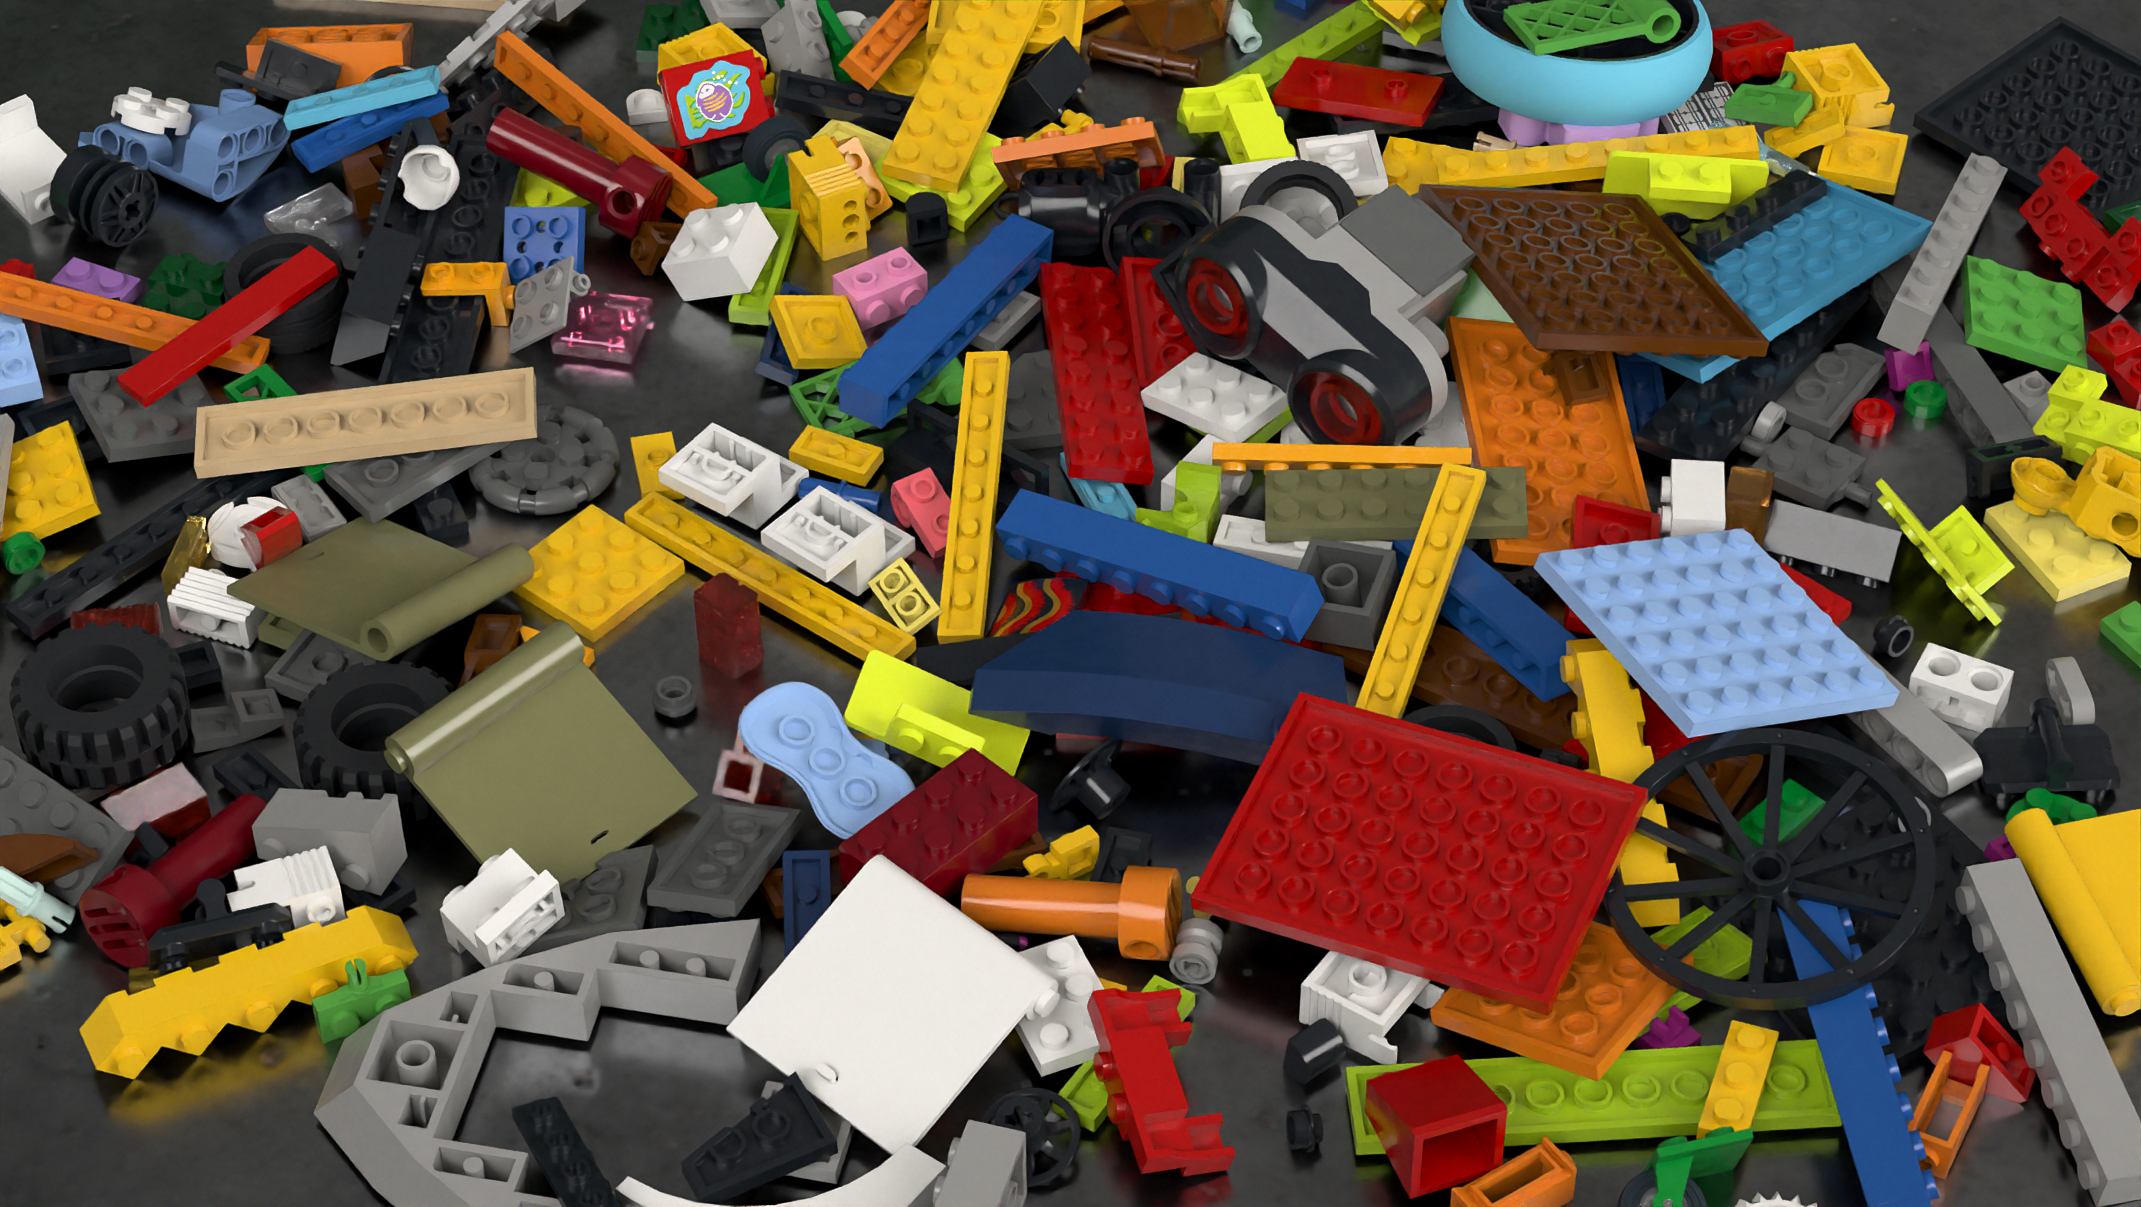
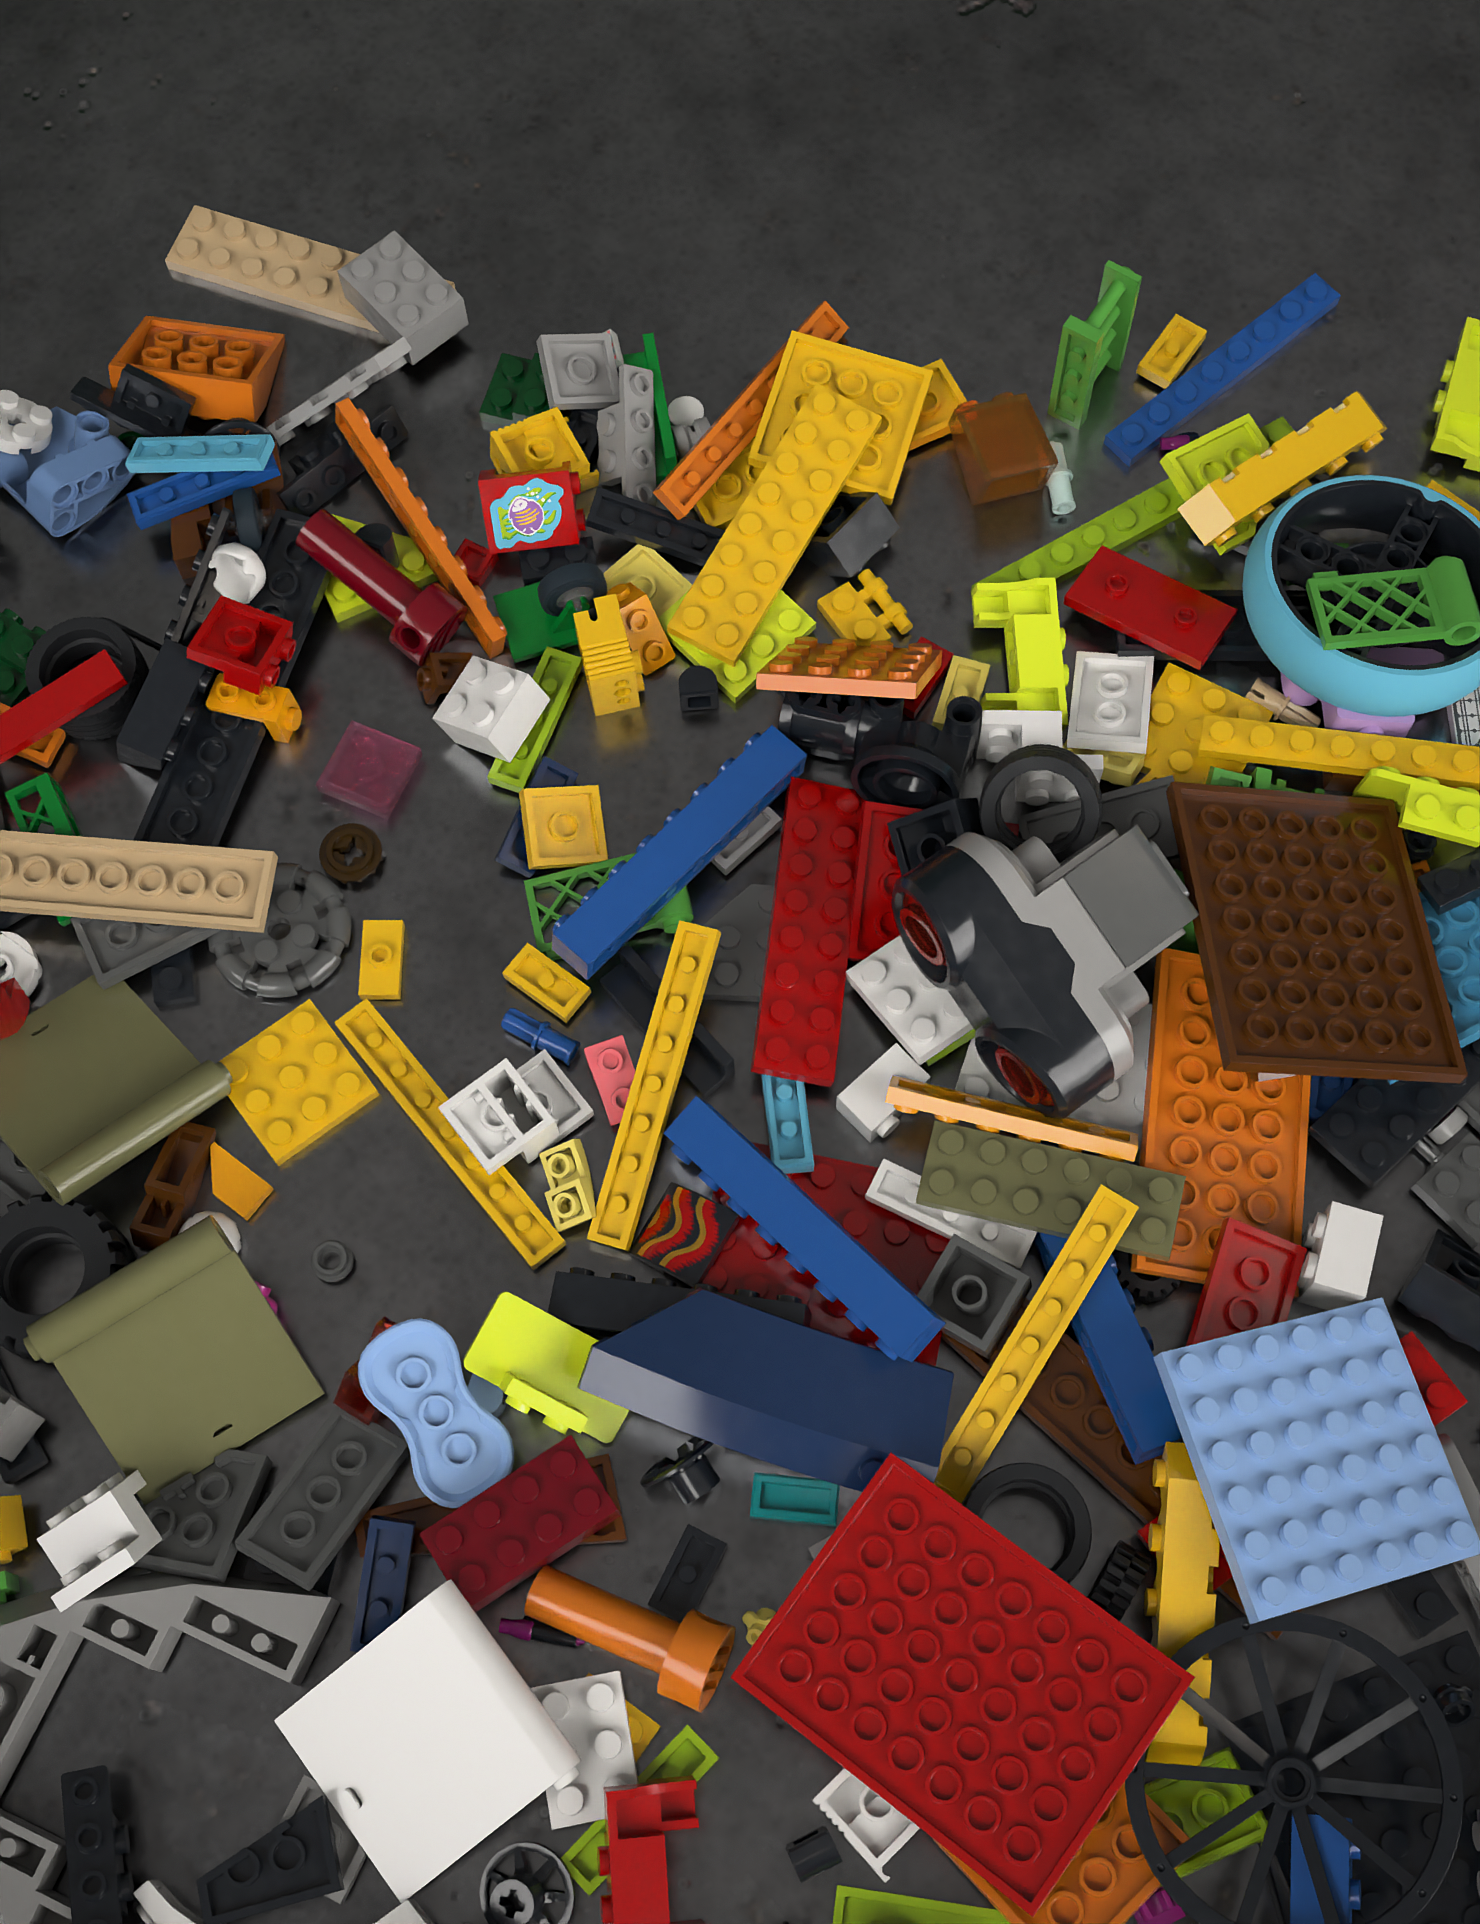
camera: 15 degrees right, 25 degrees up
clear tile [263,183,354,250] -> none
light grey plate [271,474,347,544] -> none
blue plate [503,207,585,286] -> none
light grey hinge [509,256,591,354] -> none
white tile [626,89,668,126] -> none
white bracket [658,422,809,530] -> none
clear red brick [693,572,764,680] -> none
bright pink brick [832,246,928,332] -> none
yellow plate [1023,825,1099,880] -> none
reddish brown pin [1087,34,1203,81] -> none
lime tile [1135,461,1222,544] -> none
light grey wheel [1169,918,1224,984] -> none
clear orange panel [1724,466,1775,548] -> none
green plate [1738,779,1826,849] -> none
none -> red plate [187,595,296,696]
none -> dark brown gear [319,823,383,884]
none -> teal tile [750,1472,840,1527]

